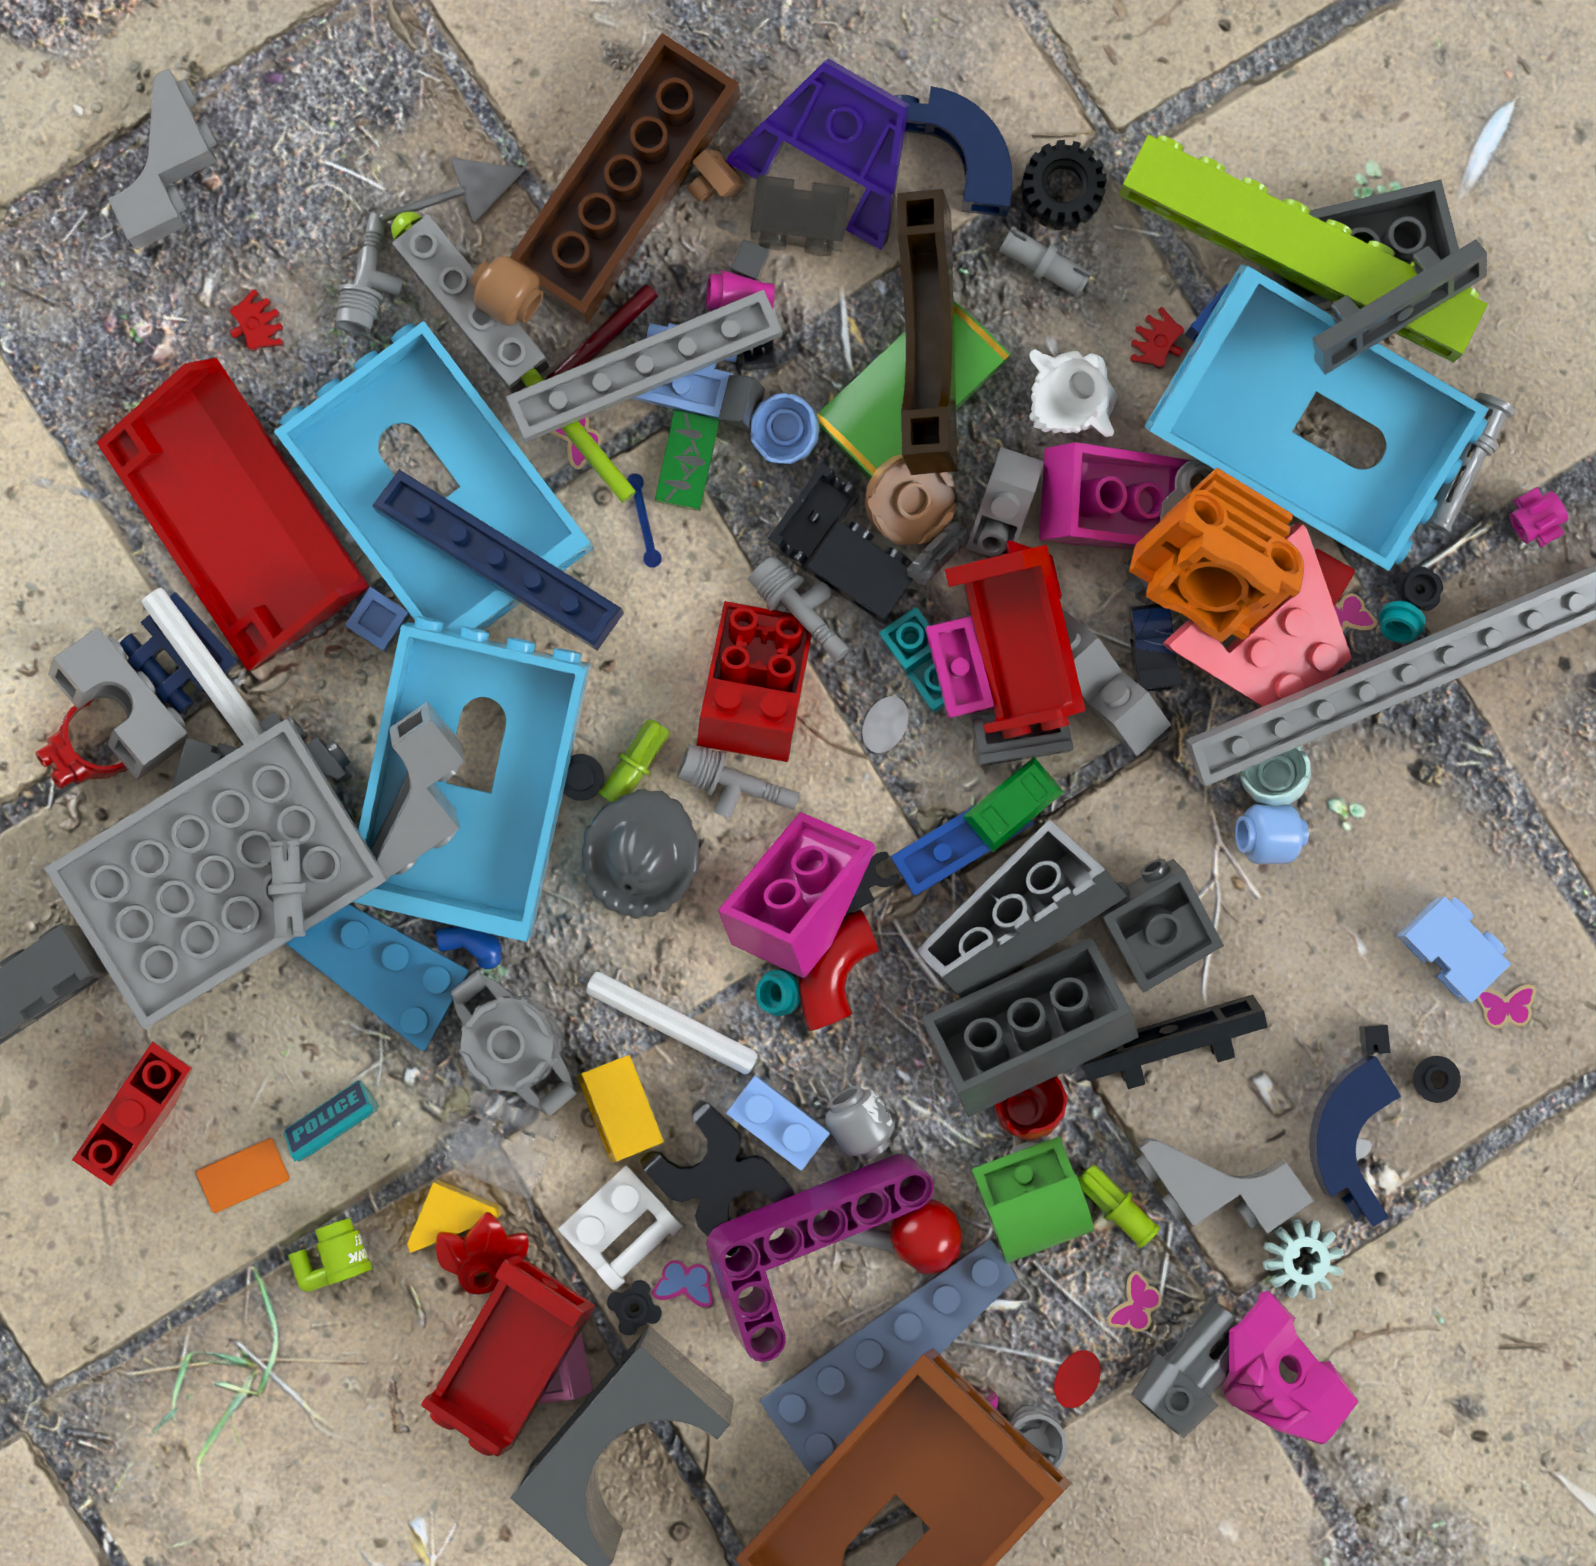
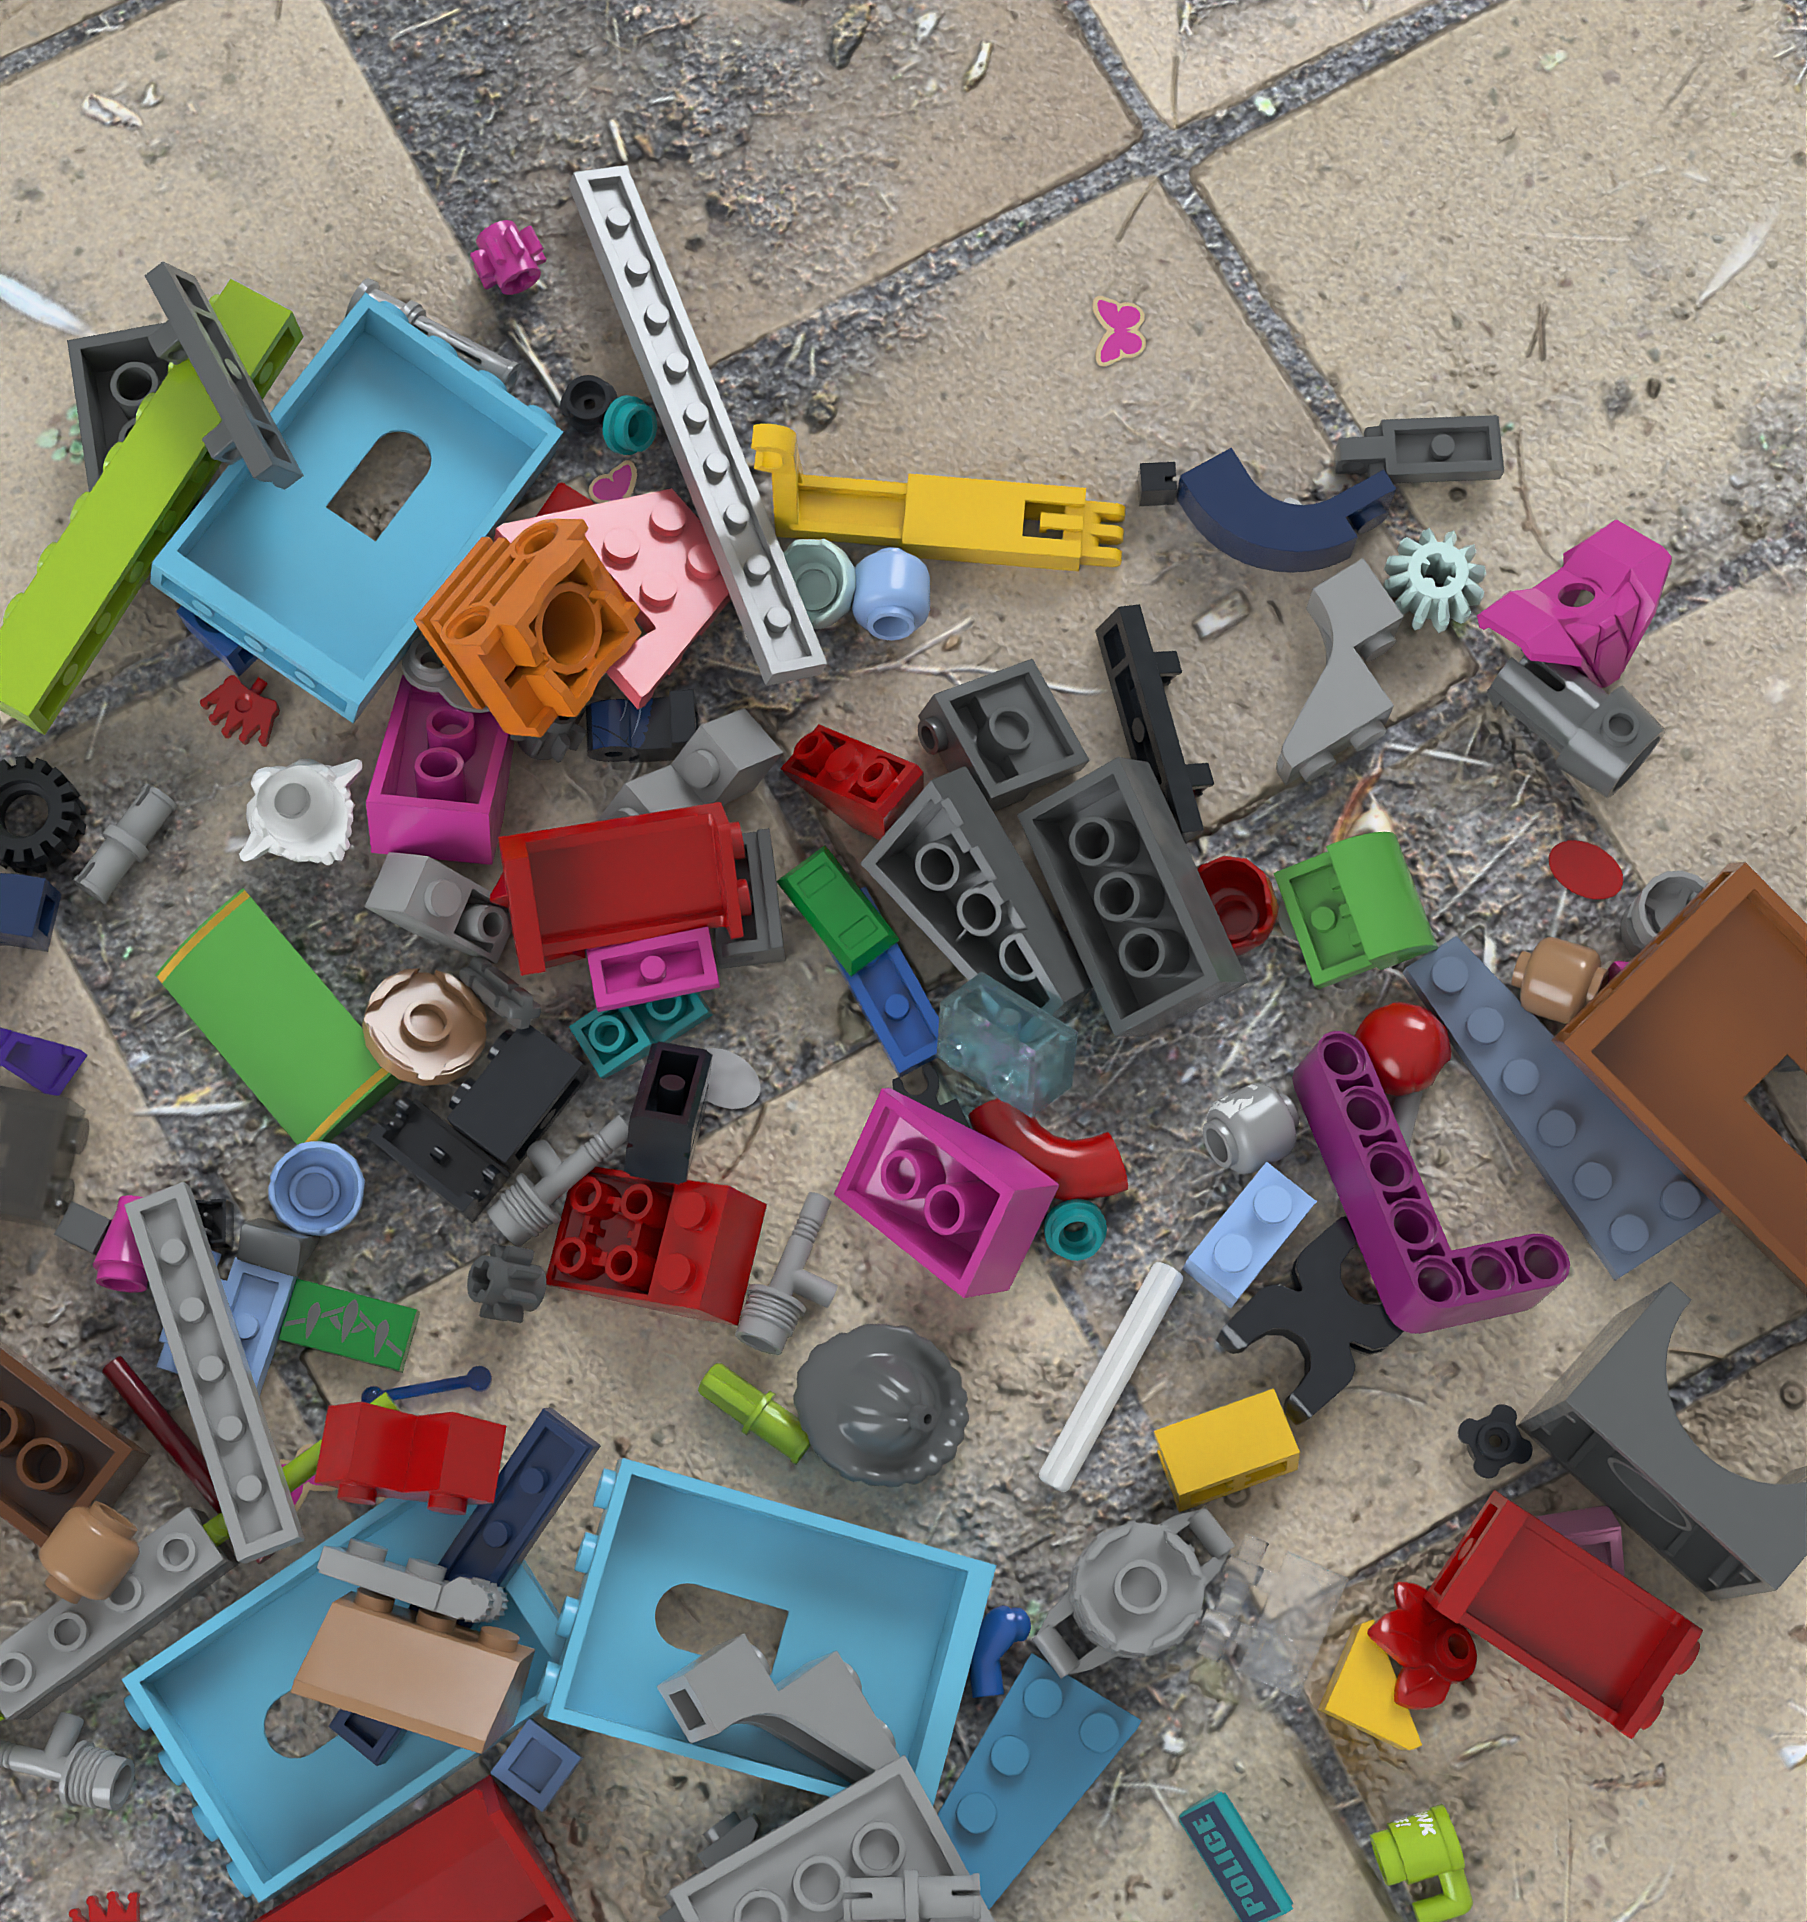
camera: 85 degrees left, 10 degrees down
white plate [558,1164,684,1291] -> none
black plate [563,754,604,801] -> none
medium blue sticker [652,1260,713,1307] -> none
dark brown arch [897,189,958,475] -> none
lime axle [1078,1165,1160,1249] -> none
dark pink sticker [1107,1271,1162,1332] -> none
light blue brick [1397,896,1511,1003] -> none
black plate [1413,1056,1461,1103] -> none
none -> medium nougat slope [291,1587,535,1754]
none -> red brick [314,1402,507,1515]
none -> light grey hinge [317,1538,509,1623]
none -> dark grey gear [467,1244,546,1323]
none -> black brick [624,1041,713,1185]
none -> yellow hinge [751,424,1126,572]
none -> red slope [780,724,924,840]
none -> clear light blue brick [936,971,1078,1118]
none -> dark grey hinge [1334,415,1504,484]
none -> medium nougat head [1512,937,1609,1025]

